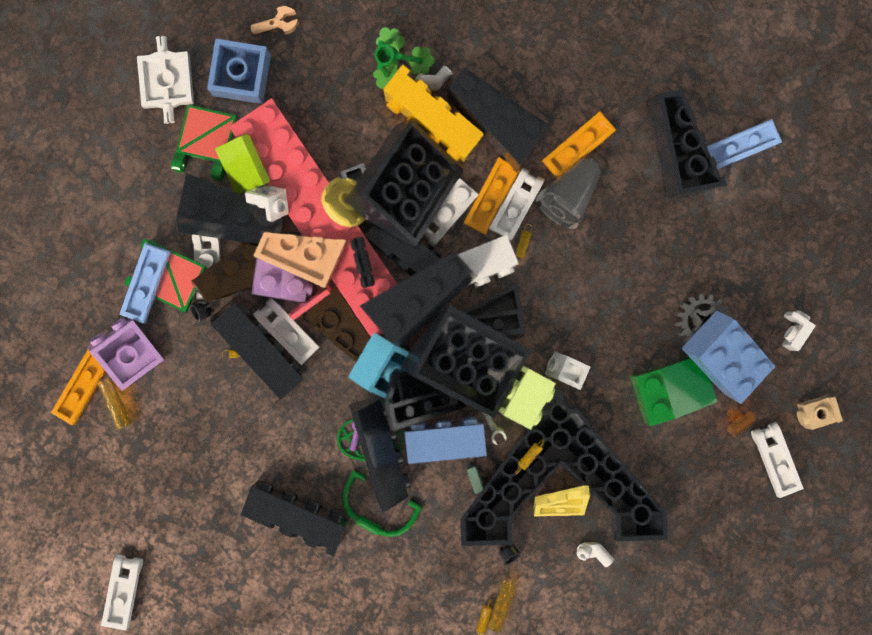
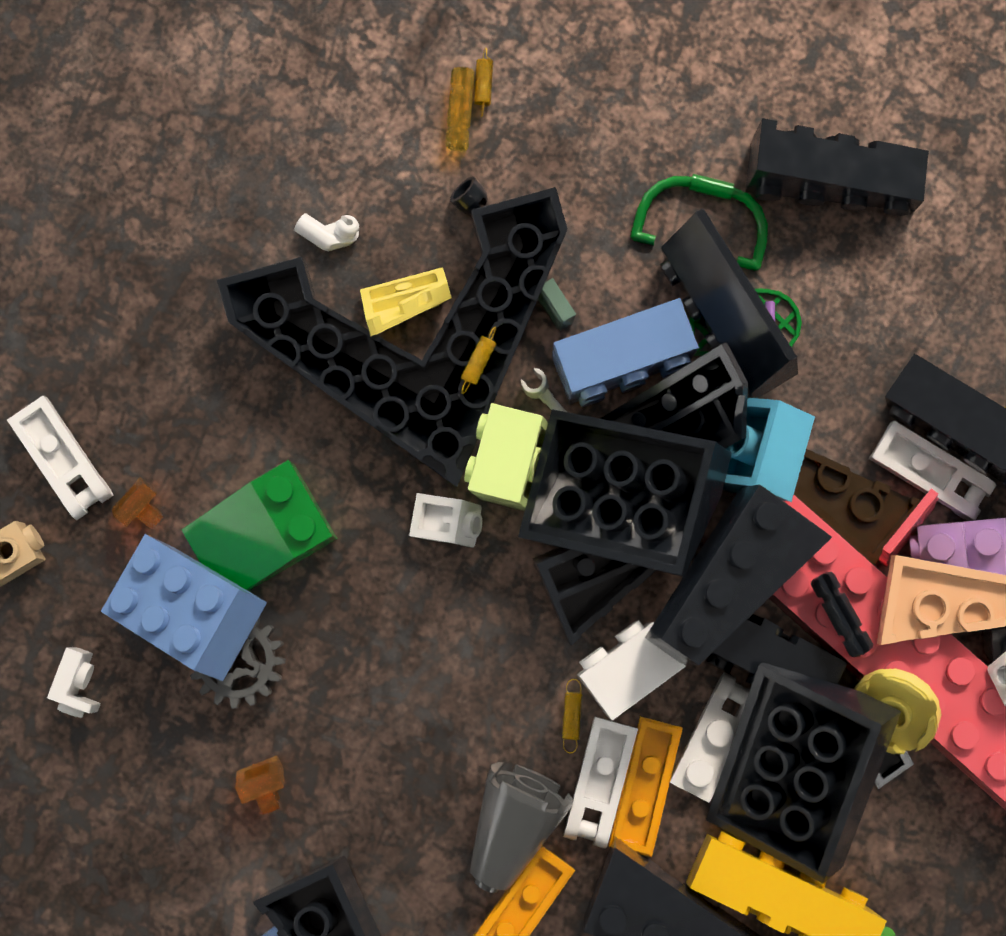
camera: 165 degrees right, 5 degrees down
none -> clear orange tile [235,755,284,815]

